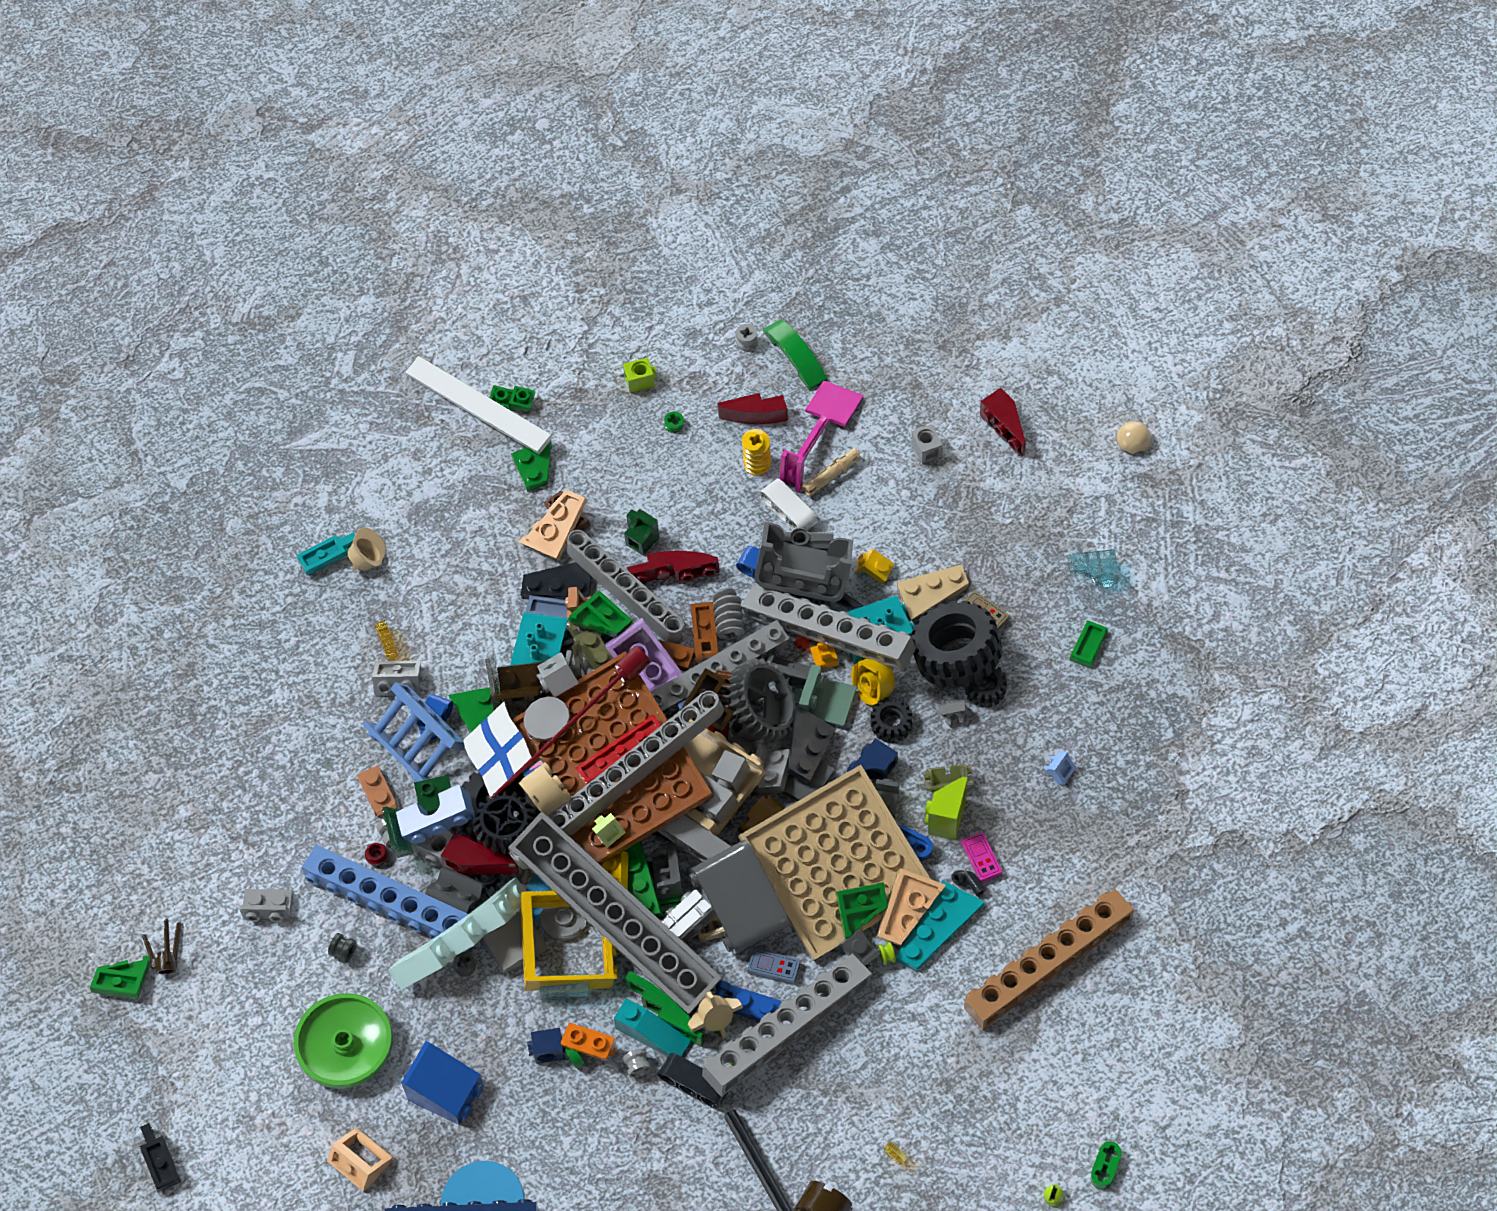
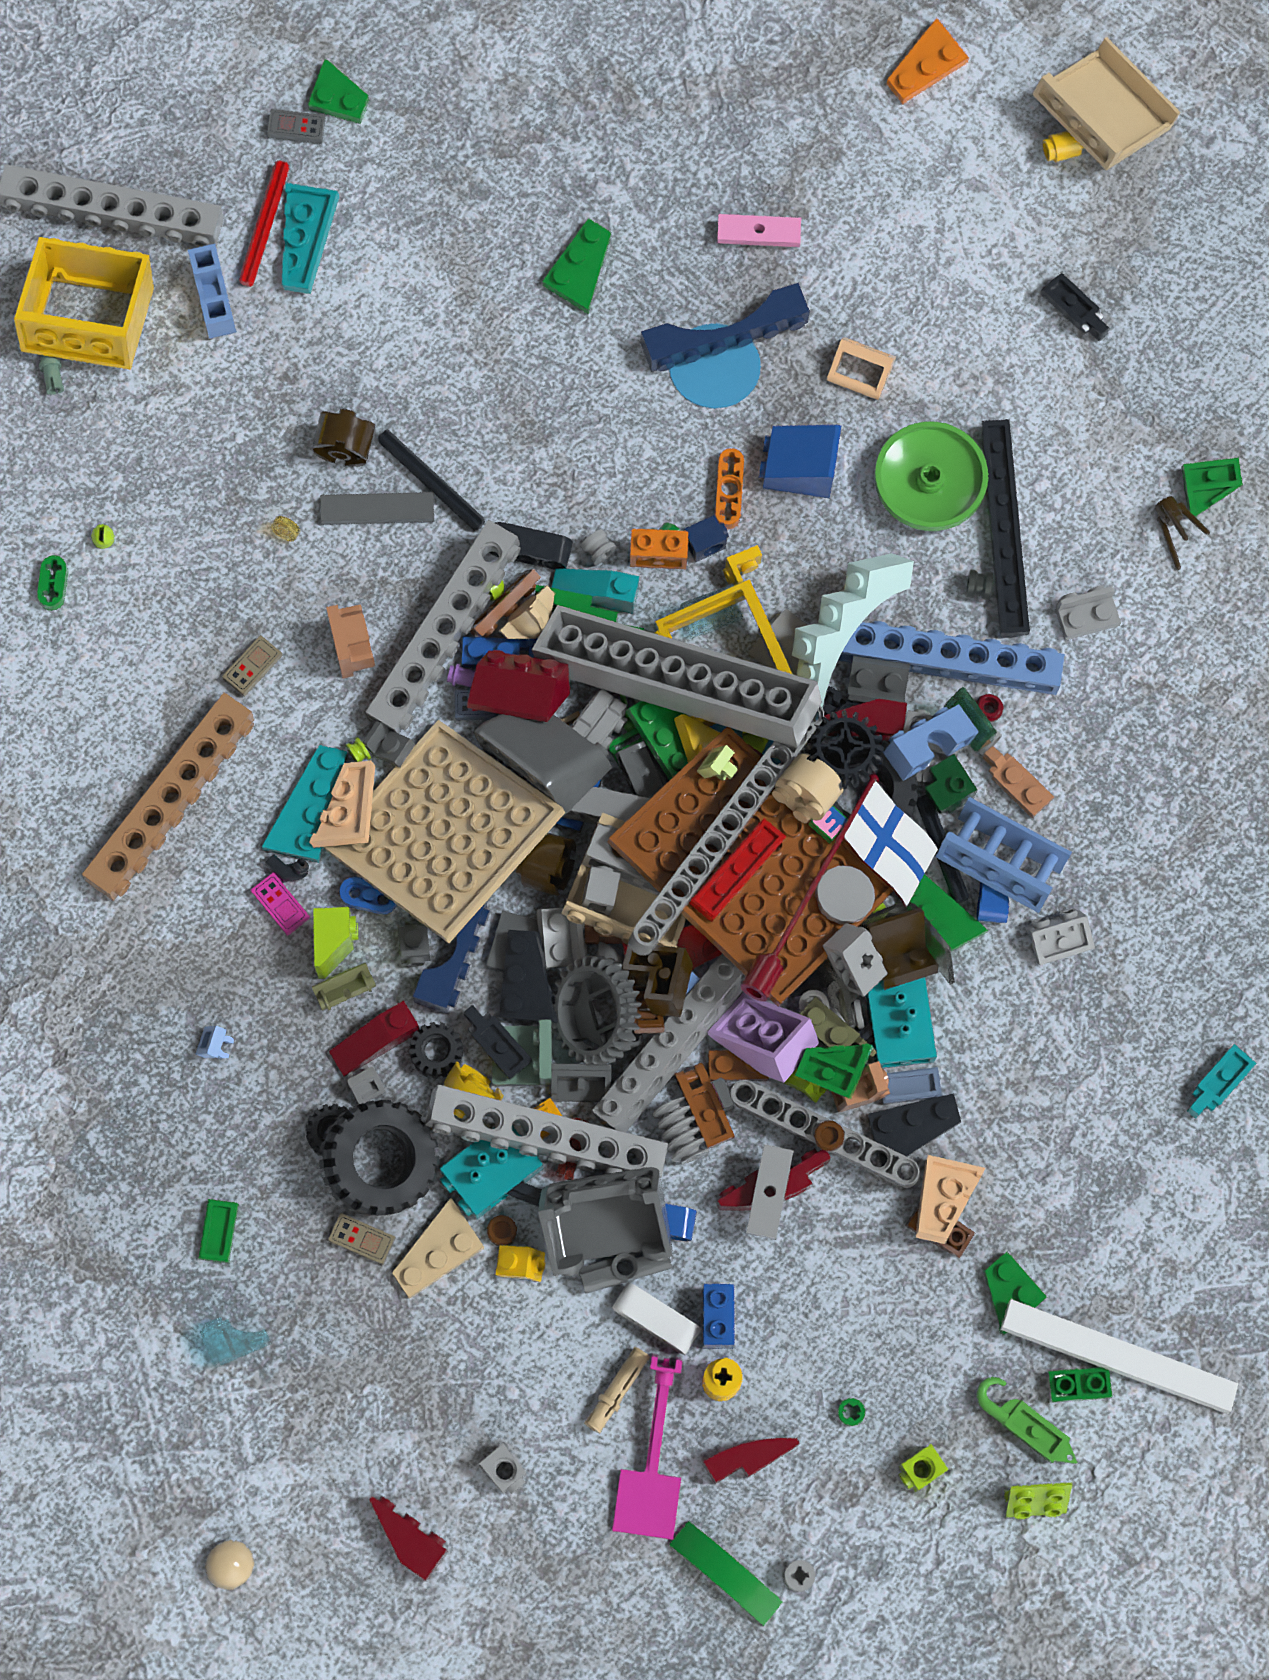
camera: 155 degrees right, 15 degrees up
tan piece [348,527,386,571] -> none
clear yellow beam [374,620,398,661] -> none
dark green brick [624,509,660,556] -> none
green wing [835,882,888,938] -> none
none -> dark tan tile [222,635,283,697]
none -> dark grey tile [320,492,434,525]
none -> nougat panel [326,605,375,678]
none -> dark red slope [329,1000,420,1077]
none -> medium lavender pin [447,664,475,687]
none -> black hinge [463,1004,532,1080]
none -> dark red slope [467,650,570,722]
none -> plate [469,569,541,637]
none -> reddish brown tile [487,1215,517,1246]
none -> blue brick [703,1284,735,1349]
none -> dark grey tile [712,1077,734,1113]
none -> orange beam [715,448,744,530]
none -> yellow bracket [723,545,762,586]
none -> light grey tile [746,1144,794,1240]
none -> reddish brown tile [814,1121,845,1152]
none -> black axle [916,795,969,903]
none -> bright green plate [976,1377,1077,1464]
none -> black plate [980,419,1030,637]
none -> lime hinge [1004,1482,1072,1519]

